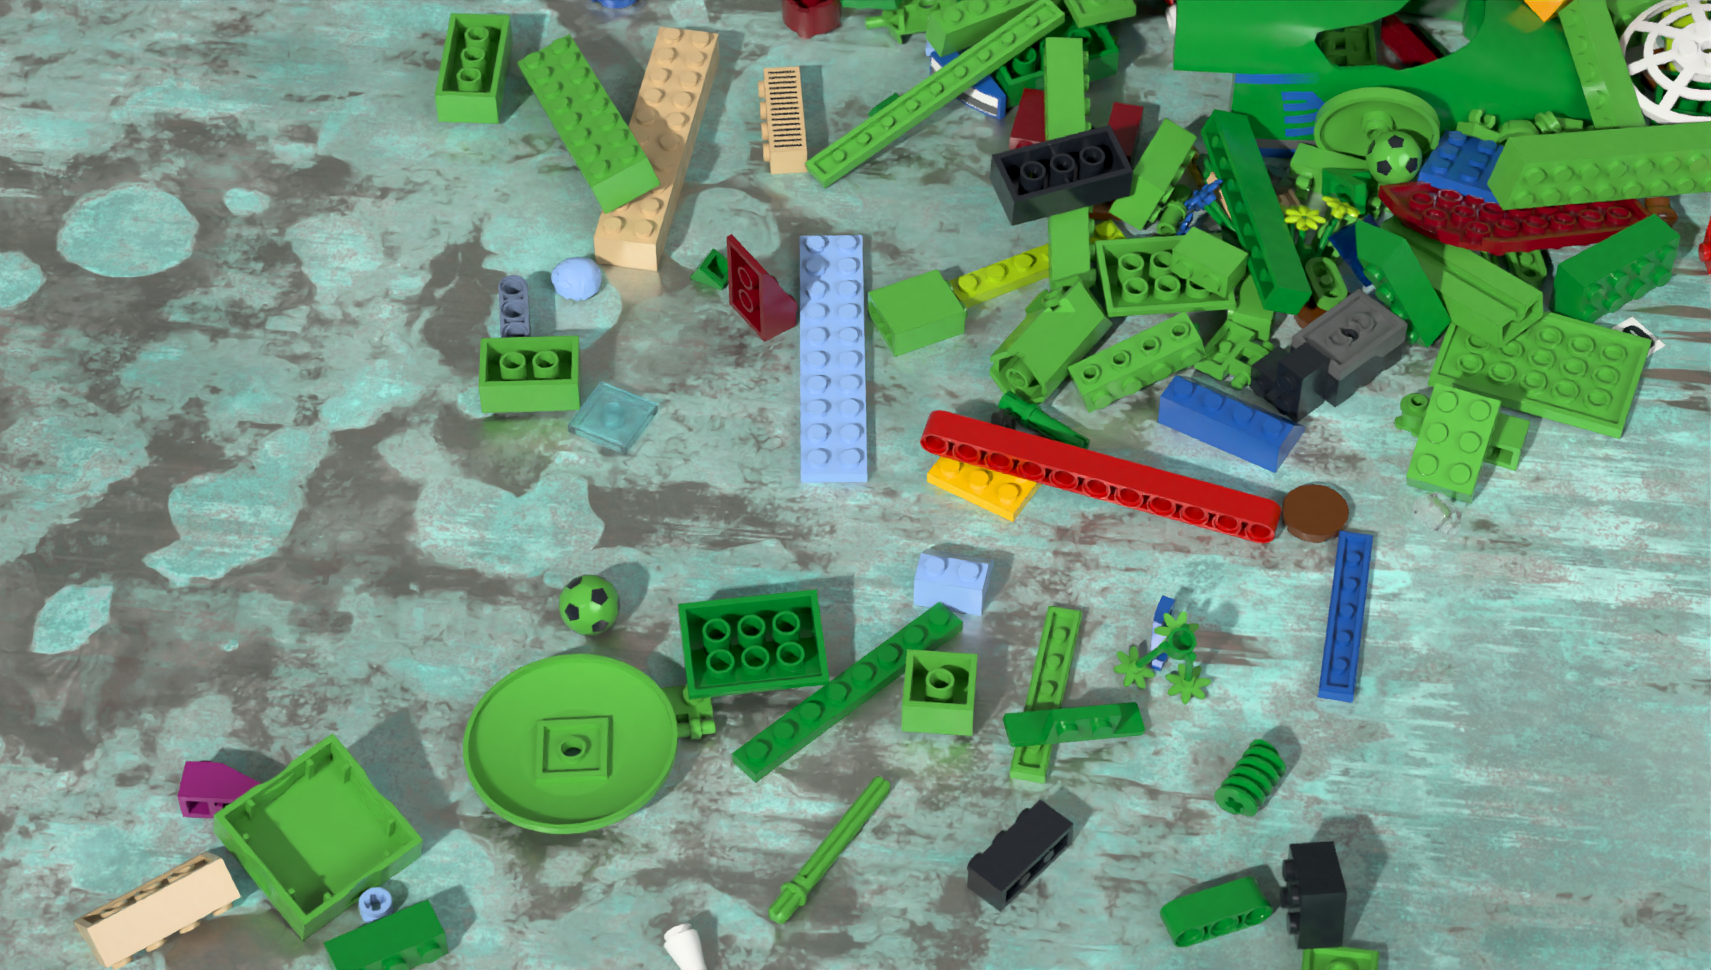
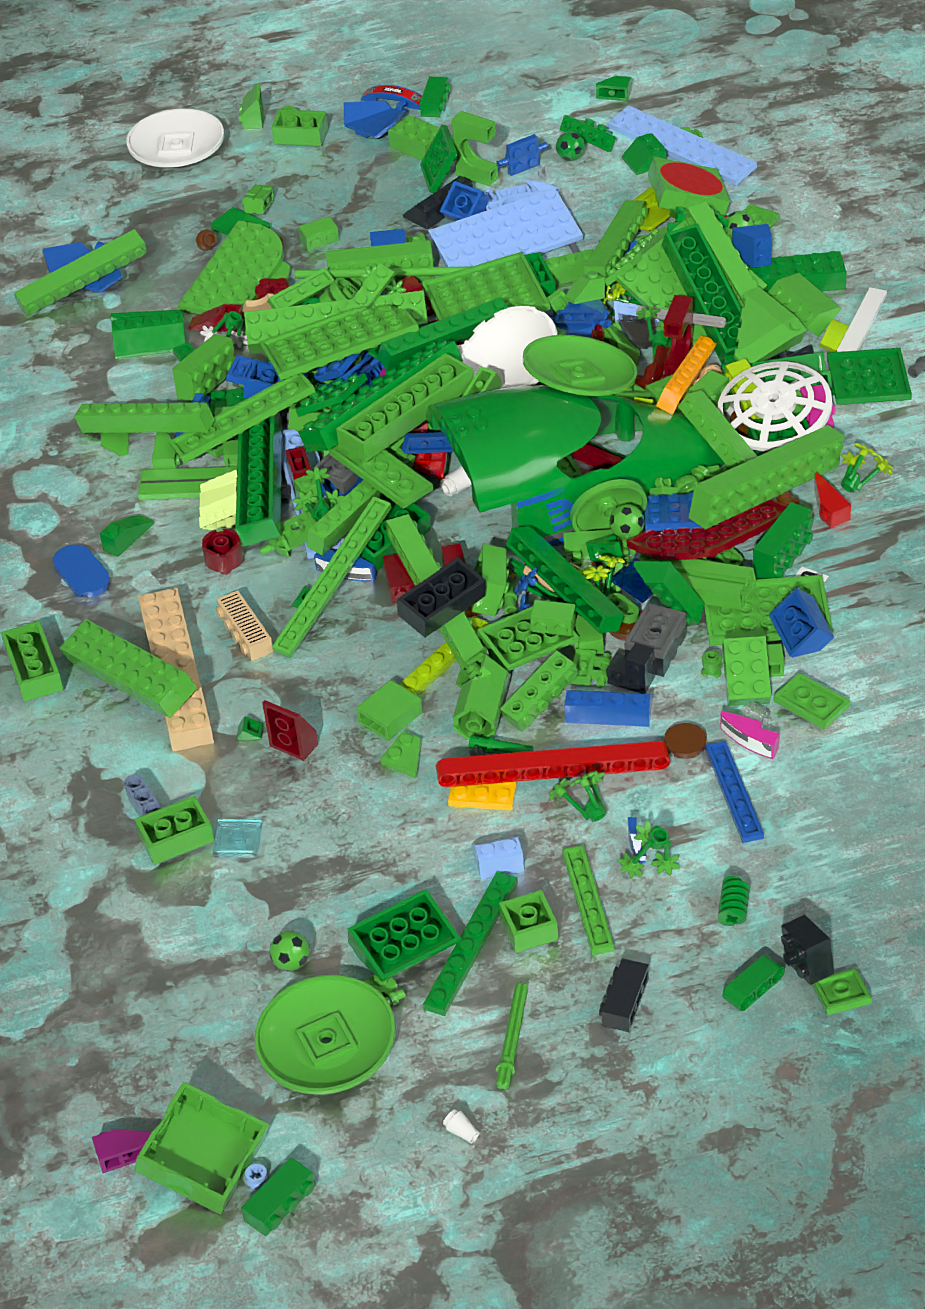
camera: 20 degrees left, 5 degrees down
tan slope [73,851,241,969] -> none
light blue hair [551,257,602,301] -> none
light blue plate [800,235,867,483] -> none
green bracket [1003,702,1145,747] -> none
none -> bright green wing [380,731,421,778]
none -> plant [549,771,607,822]
none -> dark pink slope [720,711,780,759]
none -> blue slope [769,588,834,658]
none -> bright green plate [773,672,850,730]

